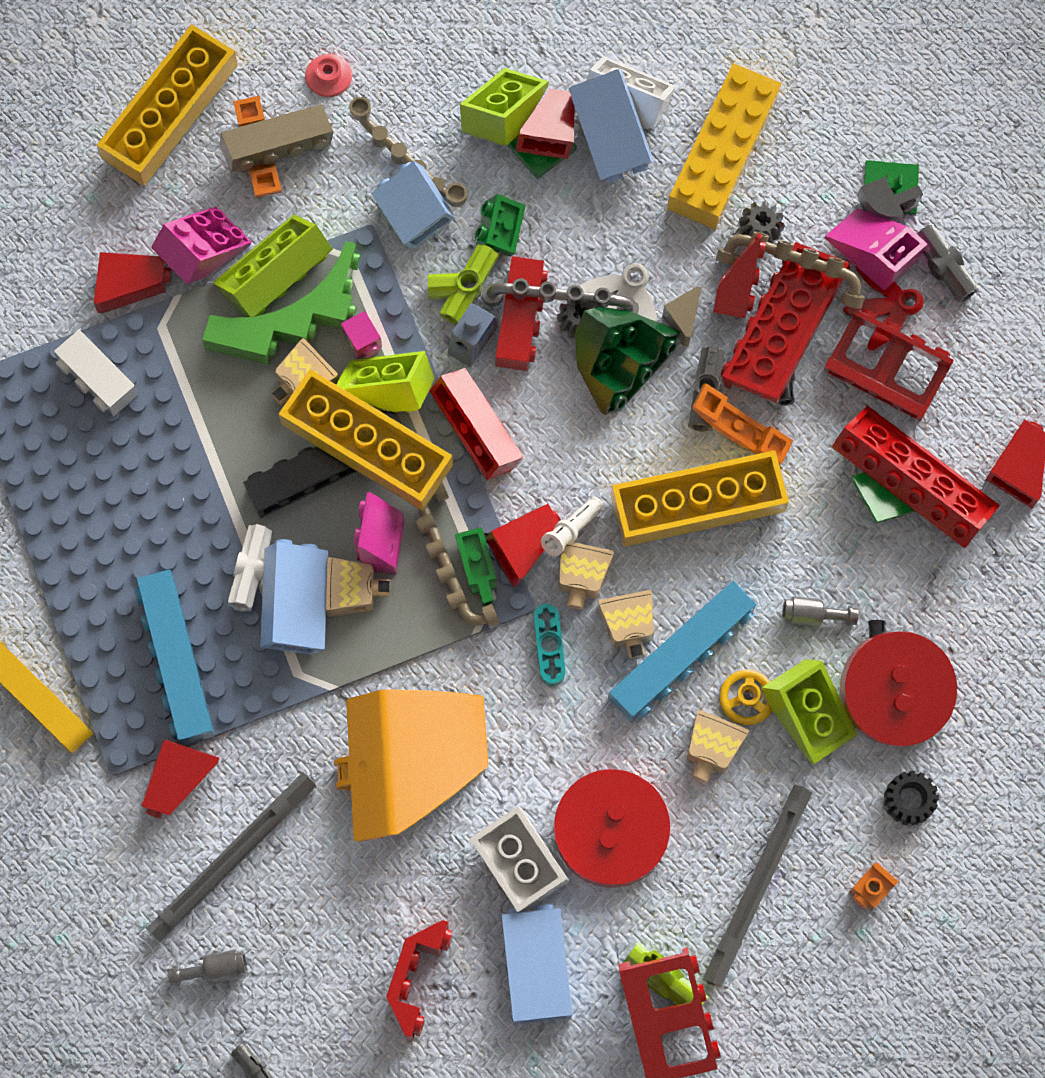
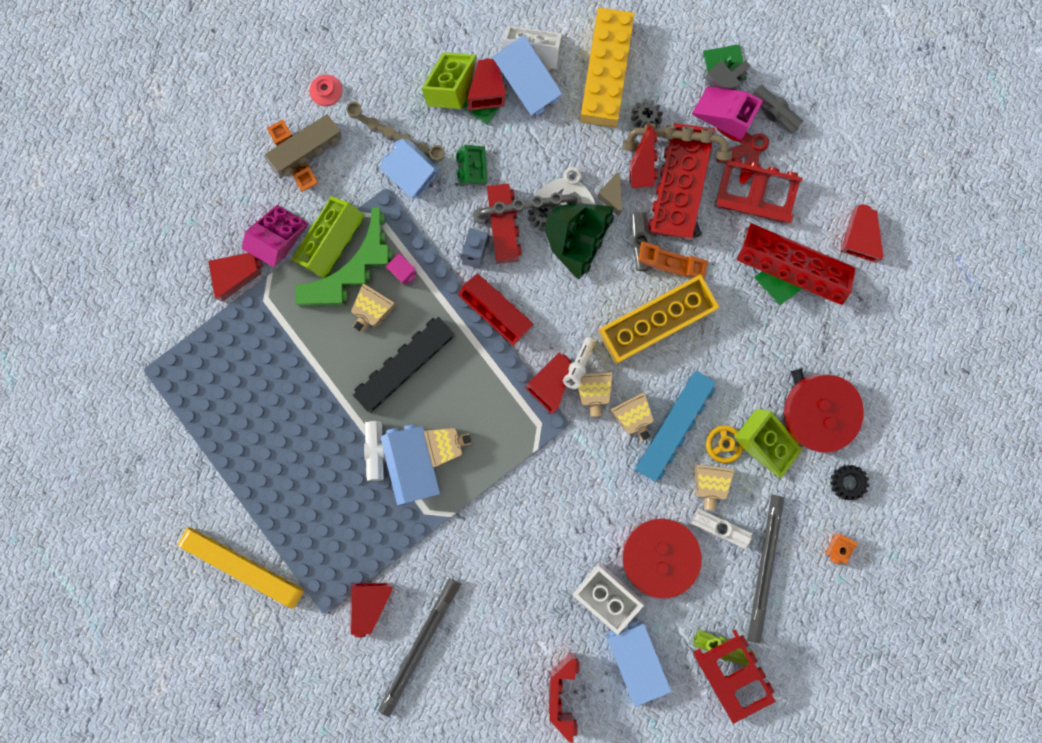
camera: 10 degrees left, 10 degrees up
white brick [54,330,138,416] -> none
yellow brick [97,24,238,186] -> none
dark azure brick [134,569,215,745] -> none
flat silver piece [168,949,248,986] -> none
yellow brick [279,369,453,511] -> none
light orange panel [334,689,488,842] -> none
lime slope [336,351,435,412] -> none
dark pink slope [354,492,405,575] -> none
dark tan bar [416,482,500,628] -> none
lime piece [427,244,499,325] -> none
green hinge [455,527,497,607] -> none
teal beam [534,604,565,686] -> none
flat silver piece [782,597,858,627] -> none
none -> white piece [691,508,752,549]

